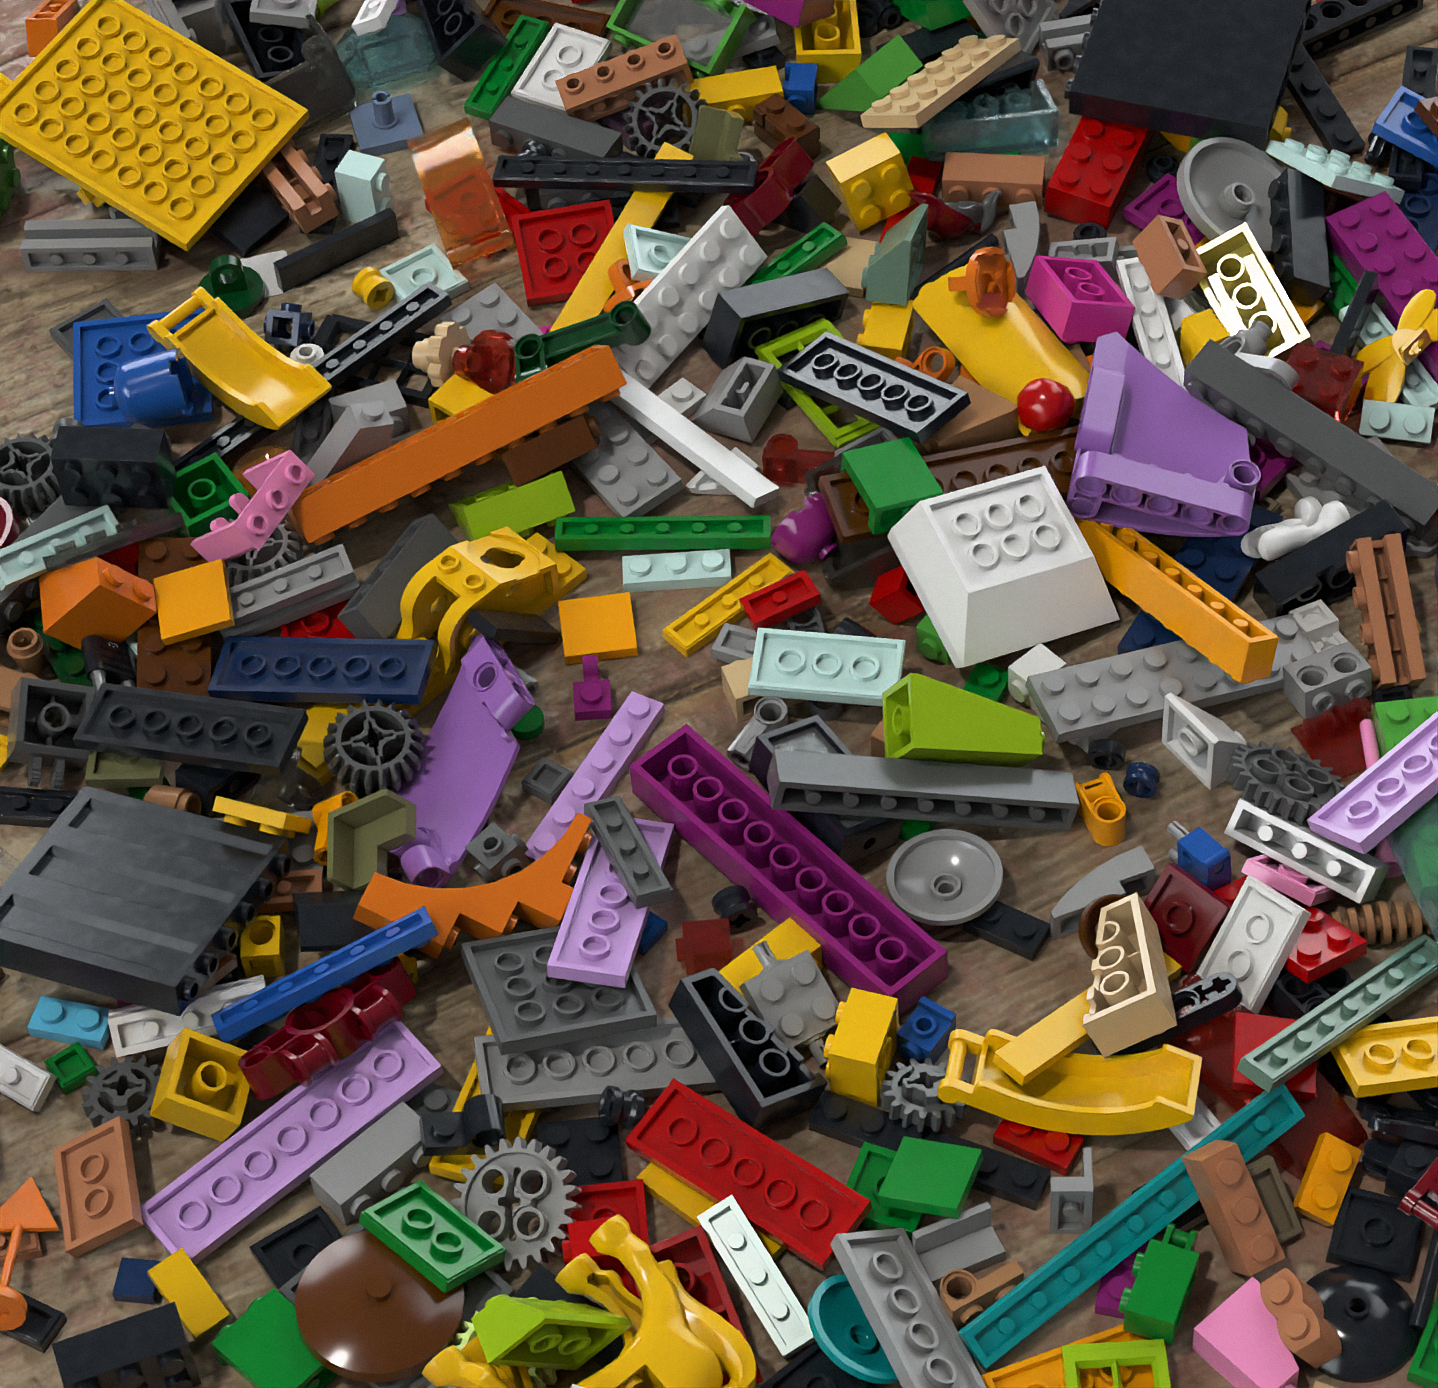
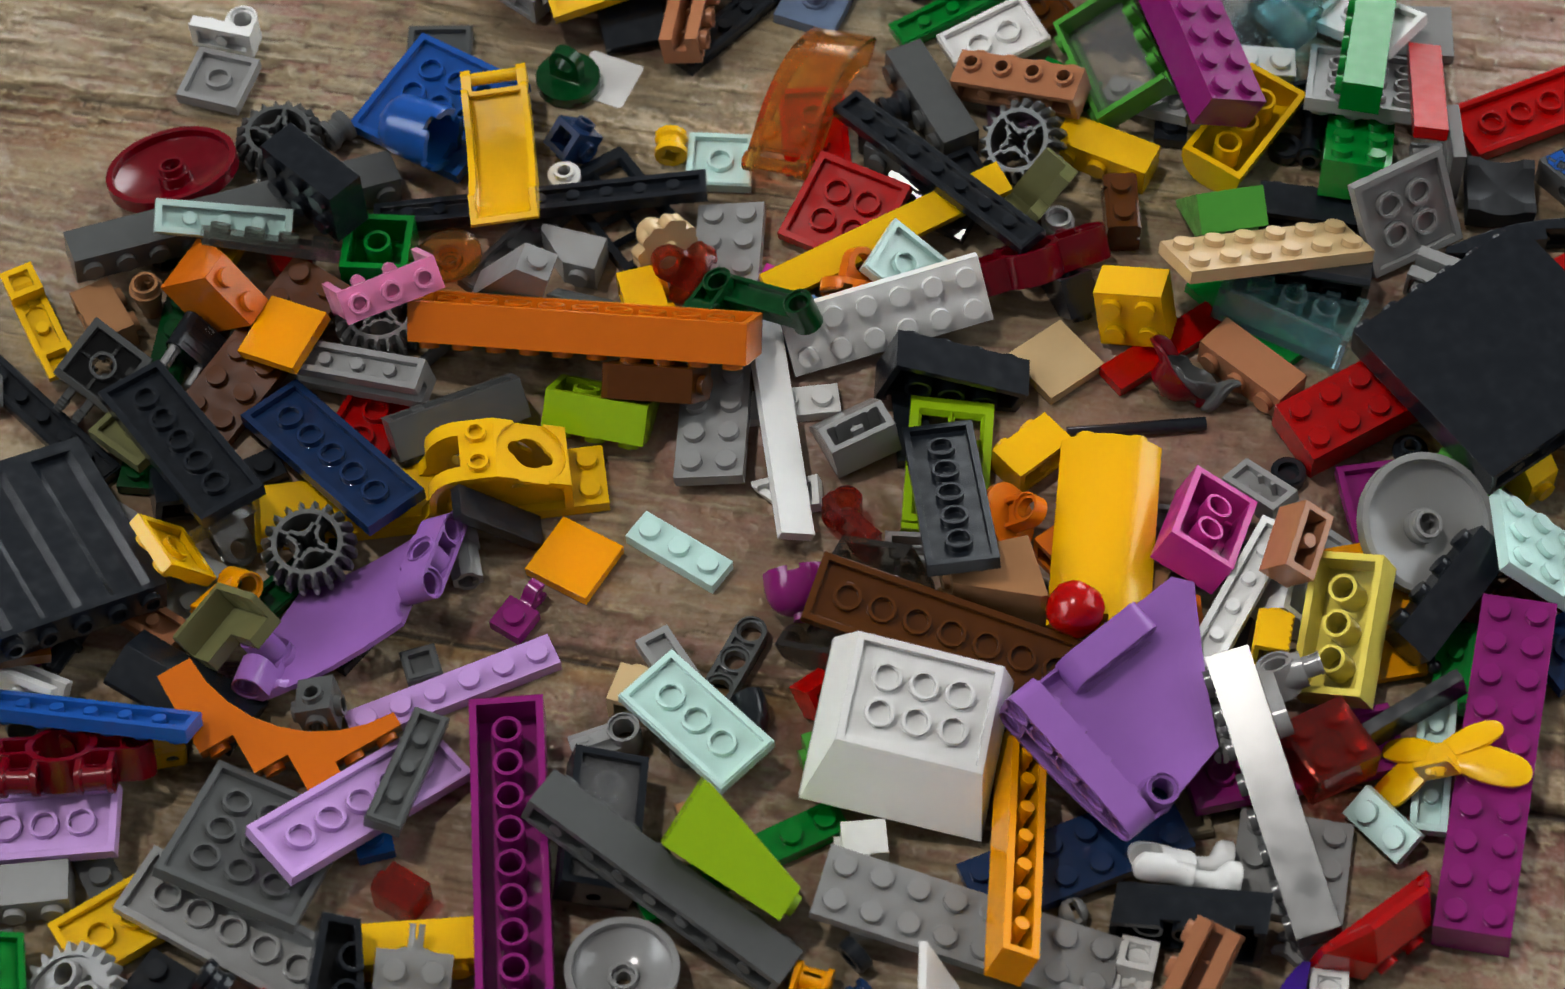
camera: 35 degrees right, 5 degrees up
medium nougat brick [143,784,202,815] -> none
yellow brick [240,915,286,978] -> none
black tile [273,208,399,293] -> none
light aqua brick [334,150,394,223] -> none
black plate [419,1094,507,1156] -> none
green tile [511,705,545,740] -> none
green plate [555,515,771,552] -> none
yellow tile [662,552,795,658] -> none
black wheel [711,885,758,934] -> none
red plate [739,569,822,633] -> none
green tile [741,222,848,287] -> none
blue brick [782,63,819,115] -> none
green panel [841,437,943,535] -> none
sand green slope [861,204,929,306] -> none
orange tile [948,247,1016,318] -> none
light grey slope [1003,201,1039,300] -> none

